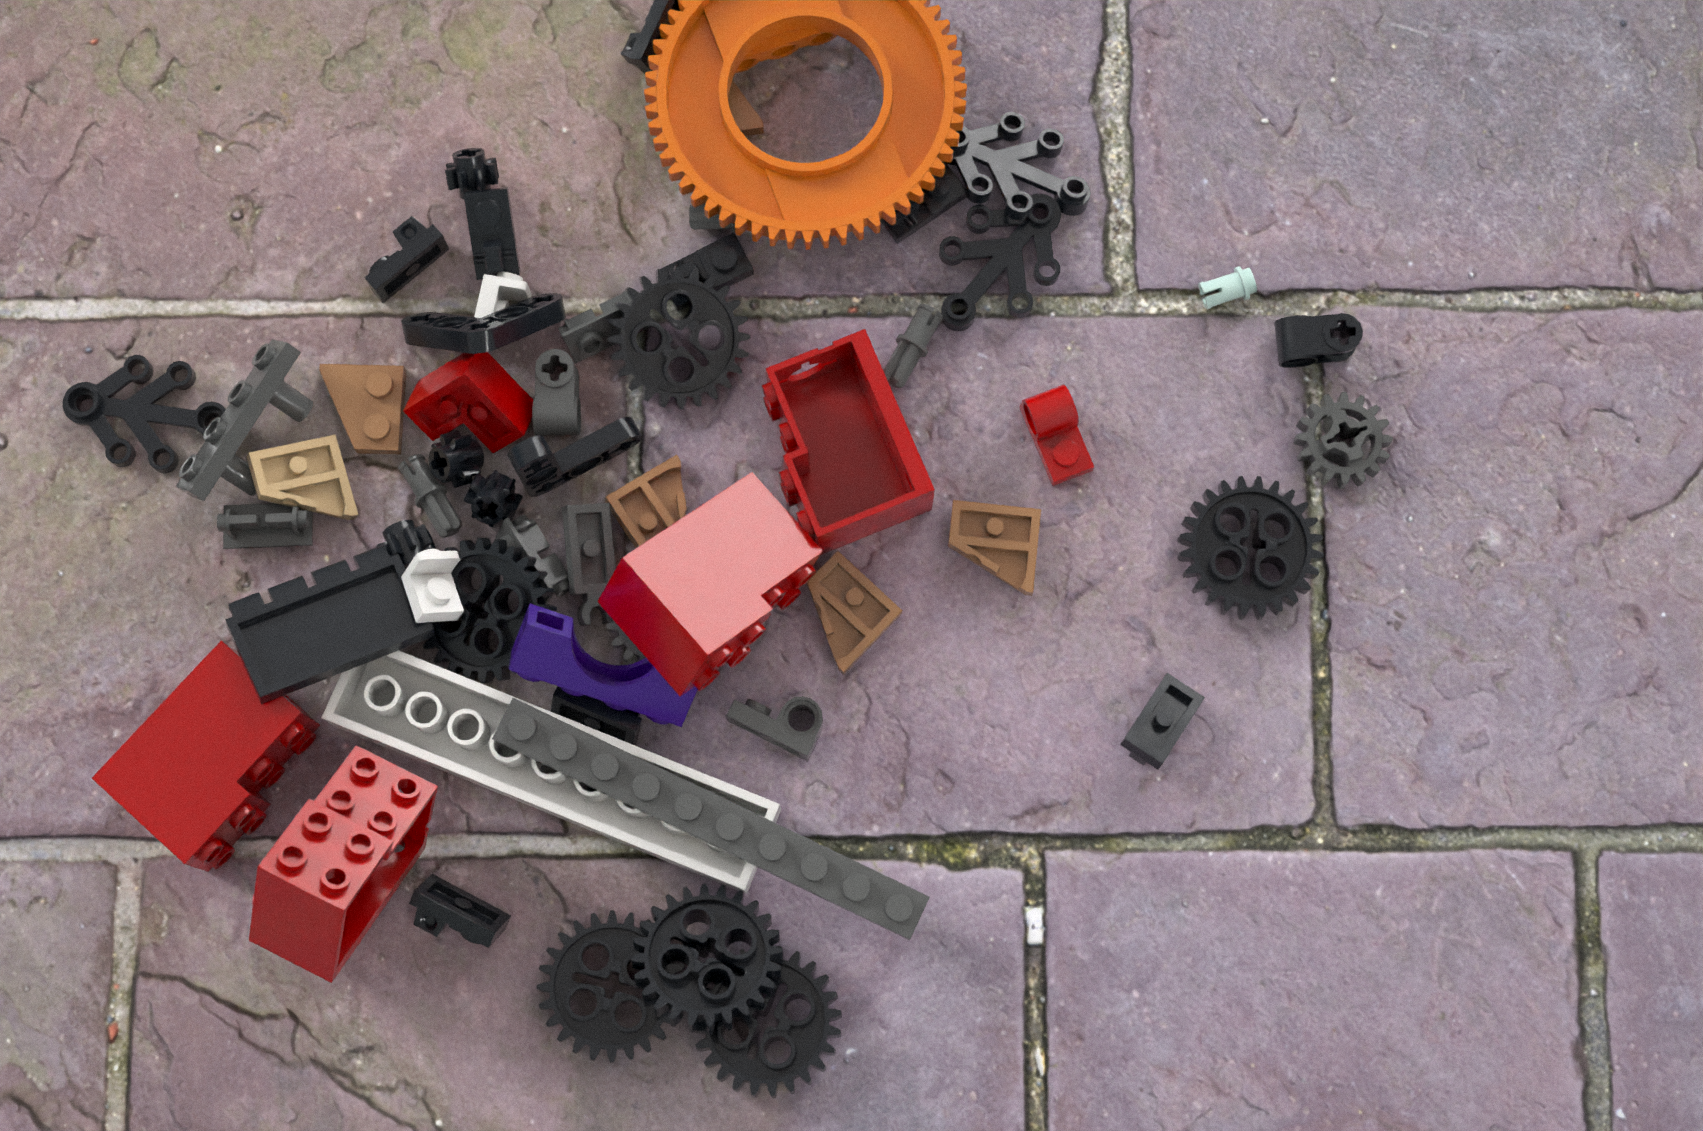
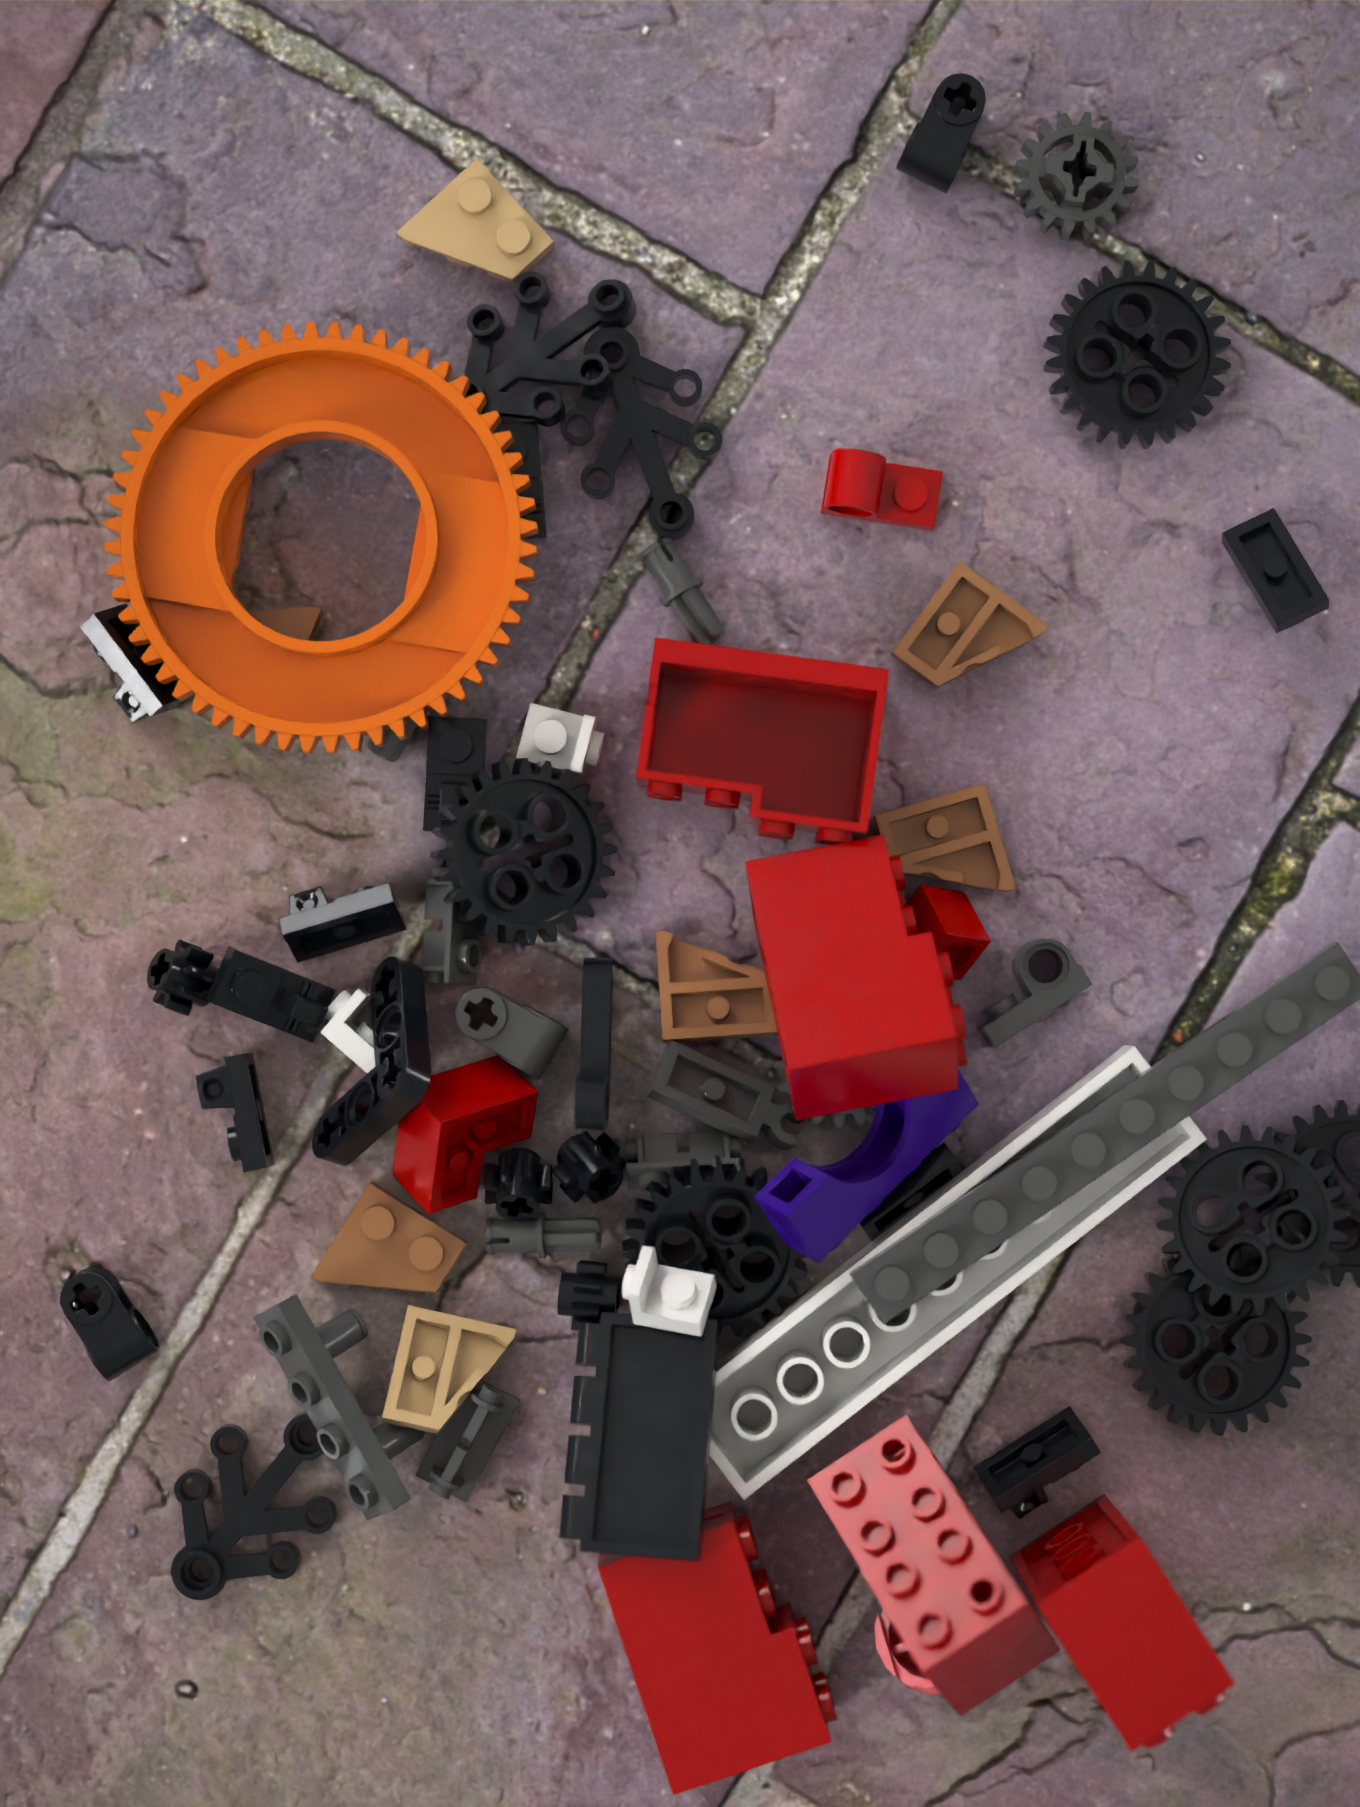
camera: 55 degrees left, 10 degrees up
light aqua pin [1198,266,1257,310] -> none
none -> black piece [60,1266,160,1381]
none -> black hinge [279,883,407,963]
none -> tan wing [396,158,555,285]
none -> white bracket [516,703,605,777]
none -> red panel [906,885,991,980]
none -> red piece [1008,1494,1236,1752]

